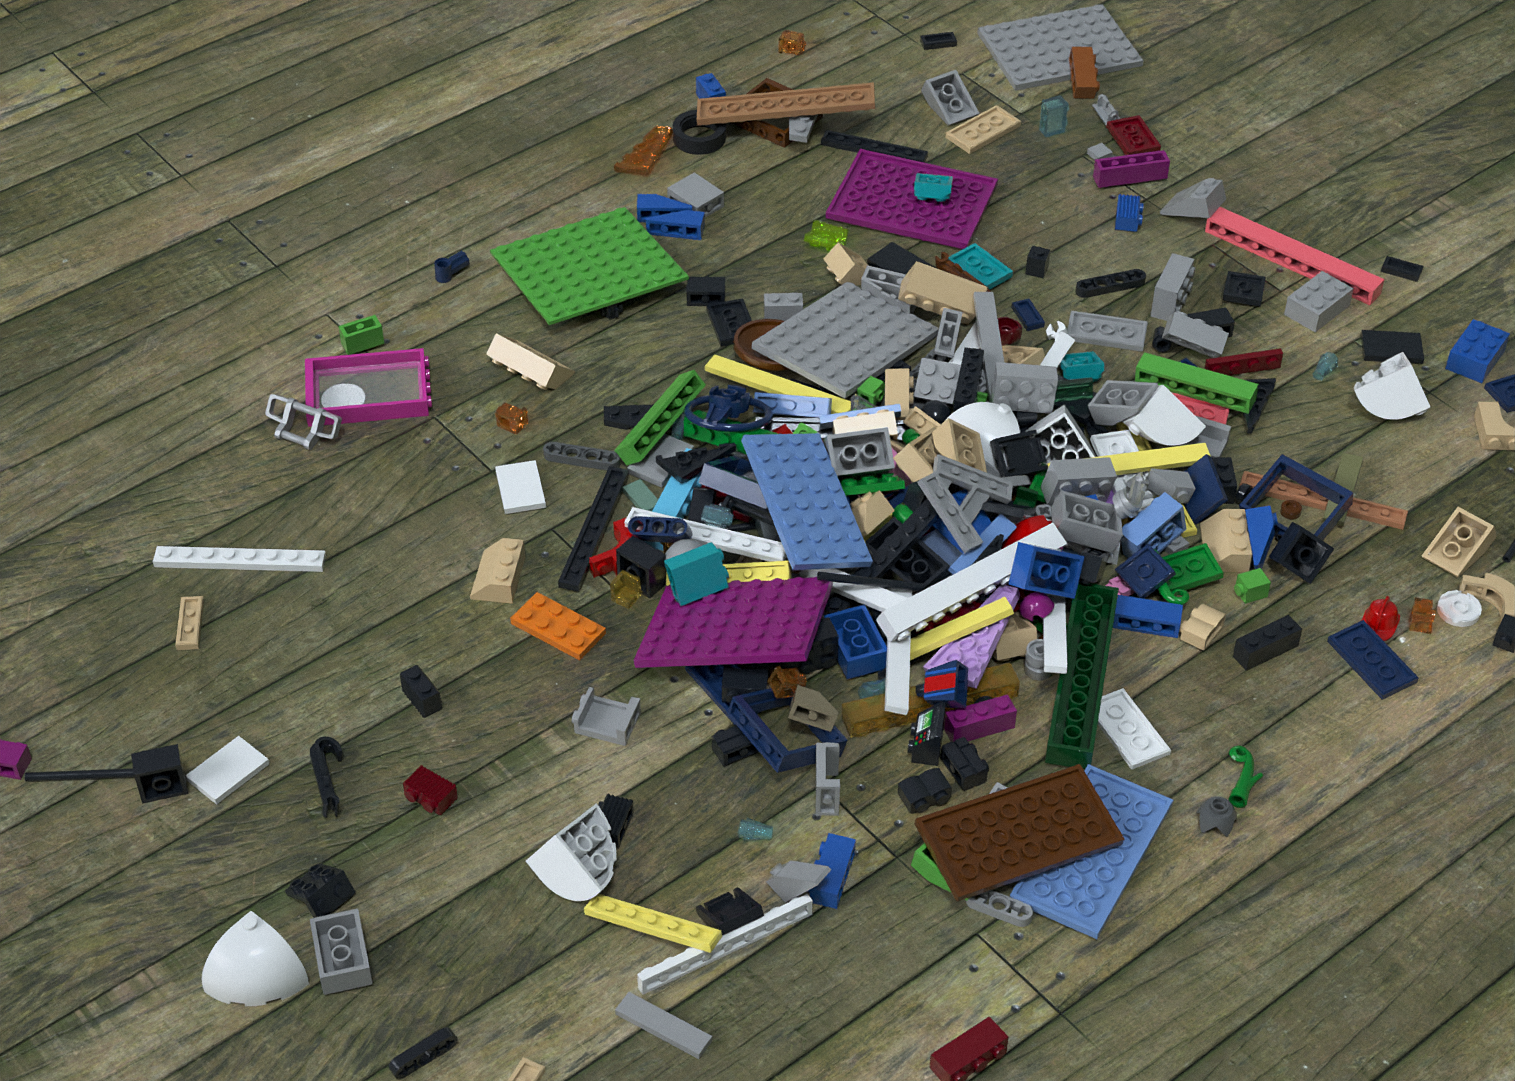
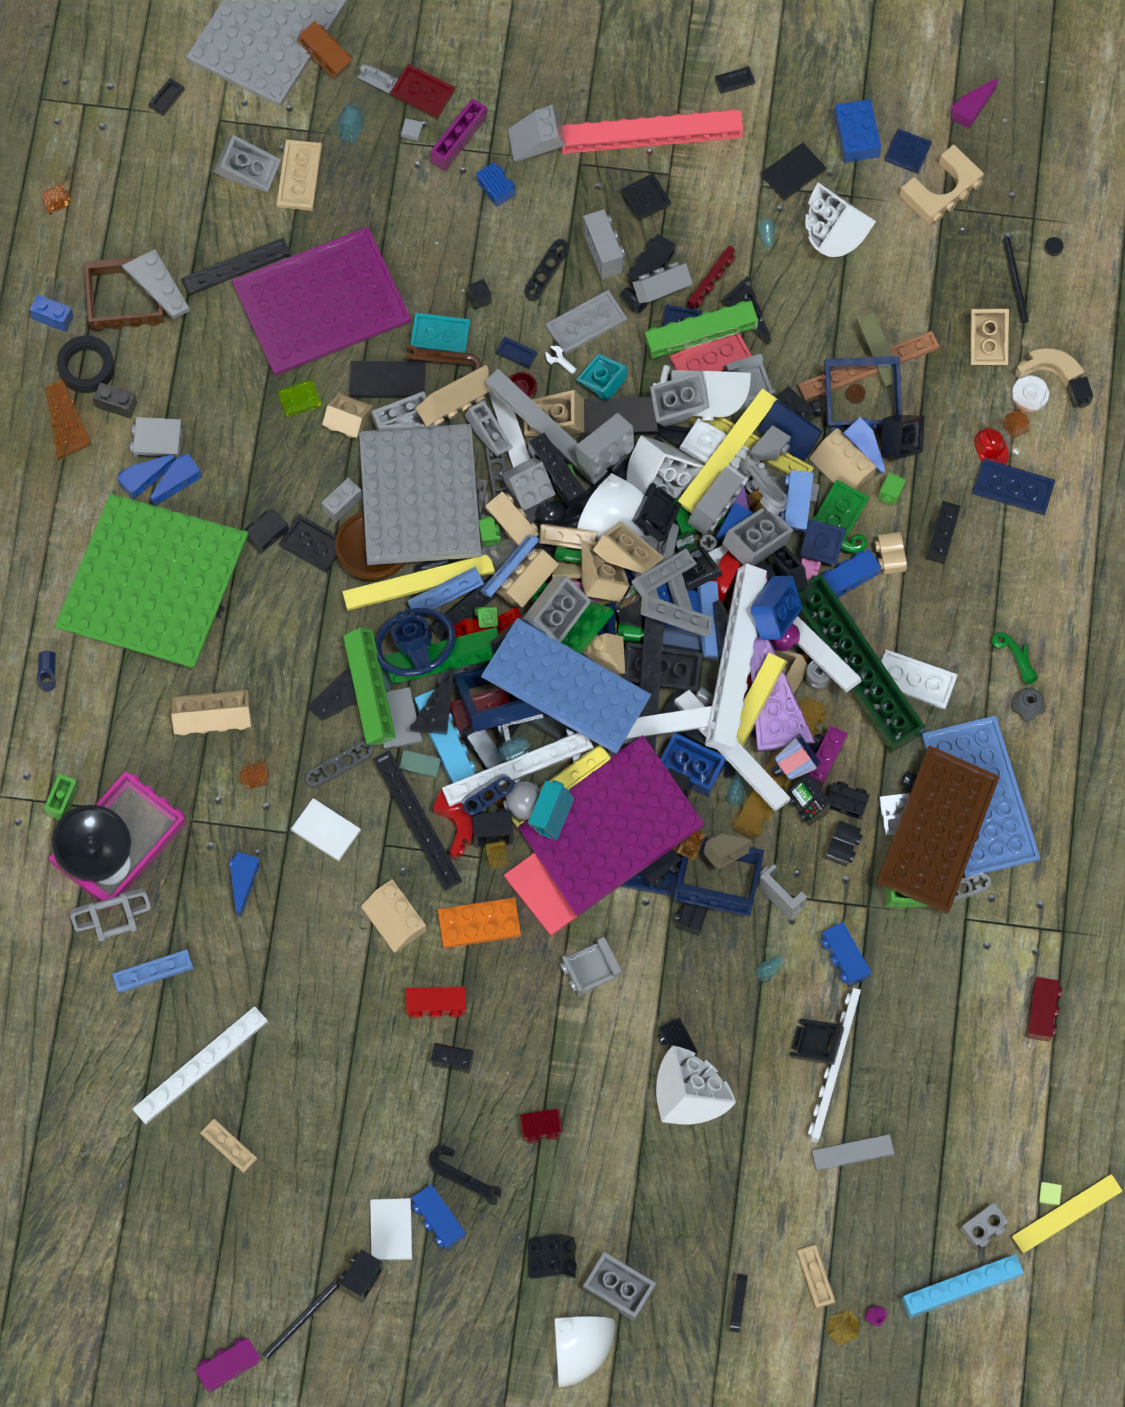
camera: 45 degrees left, 25 degrees up
light yellow tile [584,894,722,953] -> none
medium nougat plate [696,82,875,125] -> none
light grey slope [766,860,831,903] -> none
black piece [817,572,923,592] -> none
teal slope [914,173,953,202] -> none
white sticker [1040,332,1075,368] -> none
clear green plate [1054,377,1093,402] -> none
light grey brick [1284,271,1354,332] -> none
none -> black dish [52,805,131,882]
none -> black brick [93,382,137,419]
none -> medium blue tile [112,950,194,993]
none -> blue slope [229,851,260,917]
none -> red brick [406,987,466,1019]
none -> blue brick [411,1184,466,1250]
none -> coral tile [504,853,580,936]

